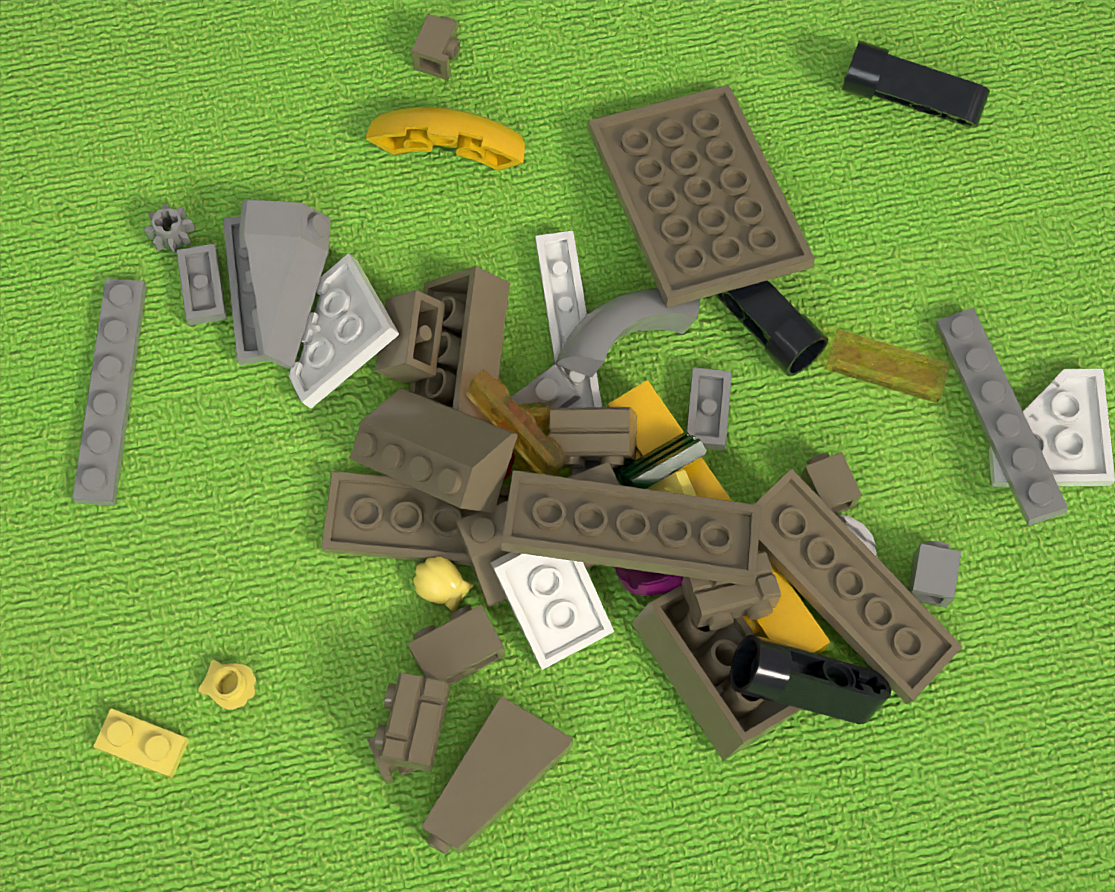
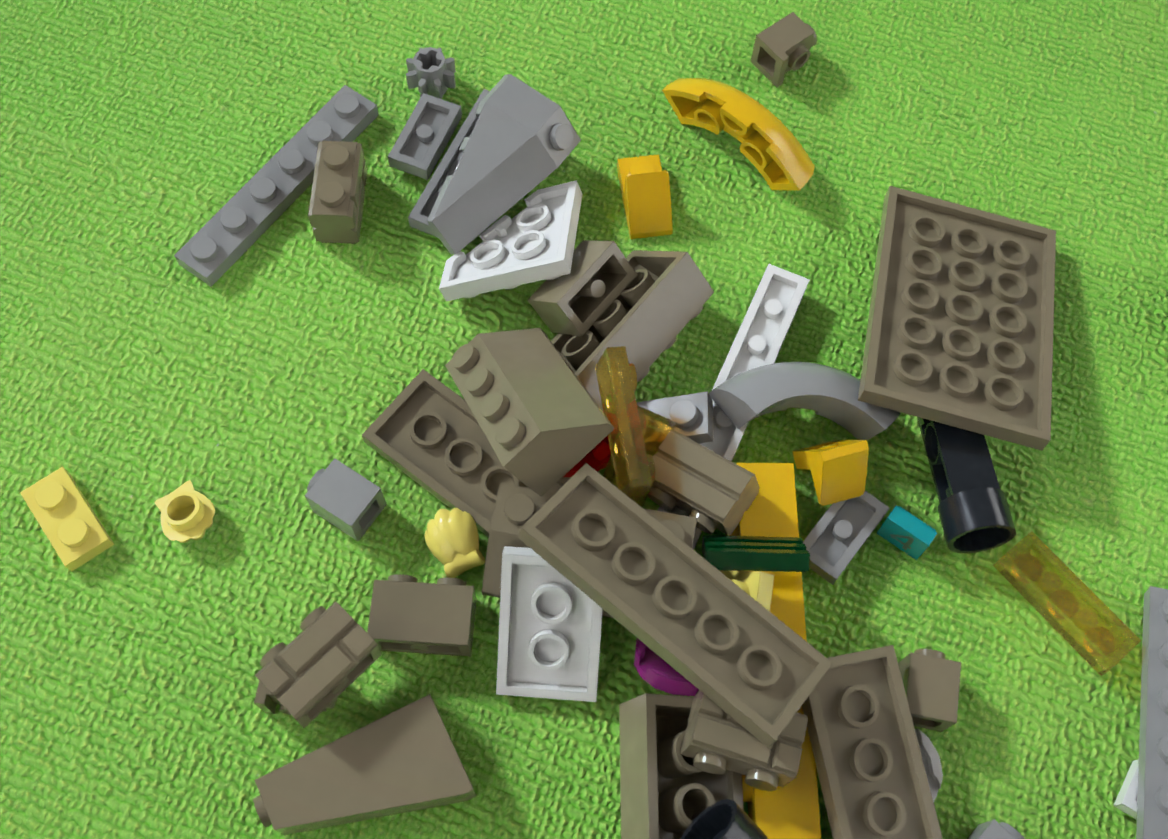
camera: 30 degrees right, 5 degrees down
none -> light grey brick [305,458,387,541]
none -> dark tan brick [308,141,368,244]
none -> yellow slope [617,154,673,239]
none -> yellow slope [792,440,869,506]
none -> teal tile [877,505,937,561]

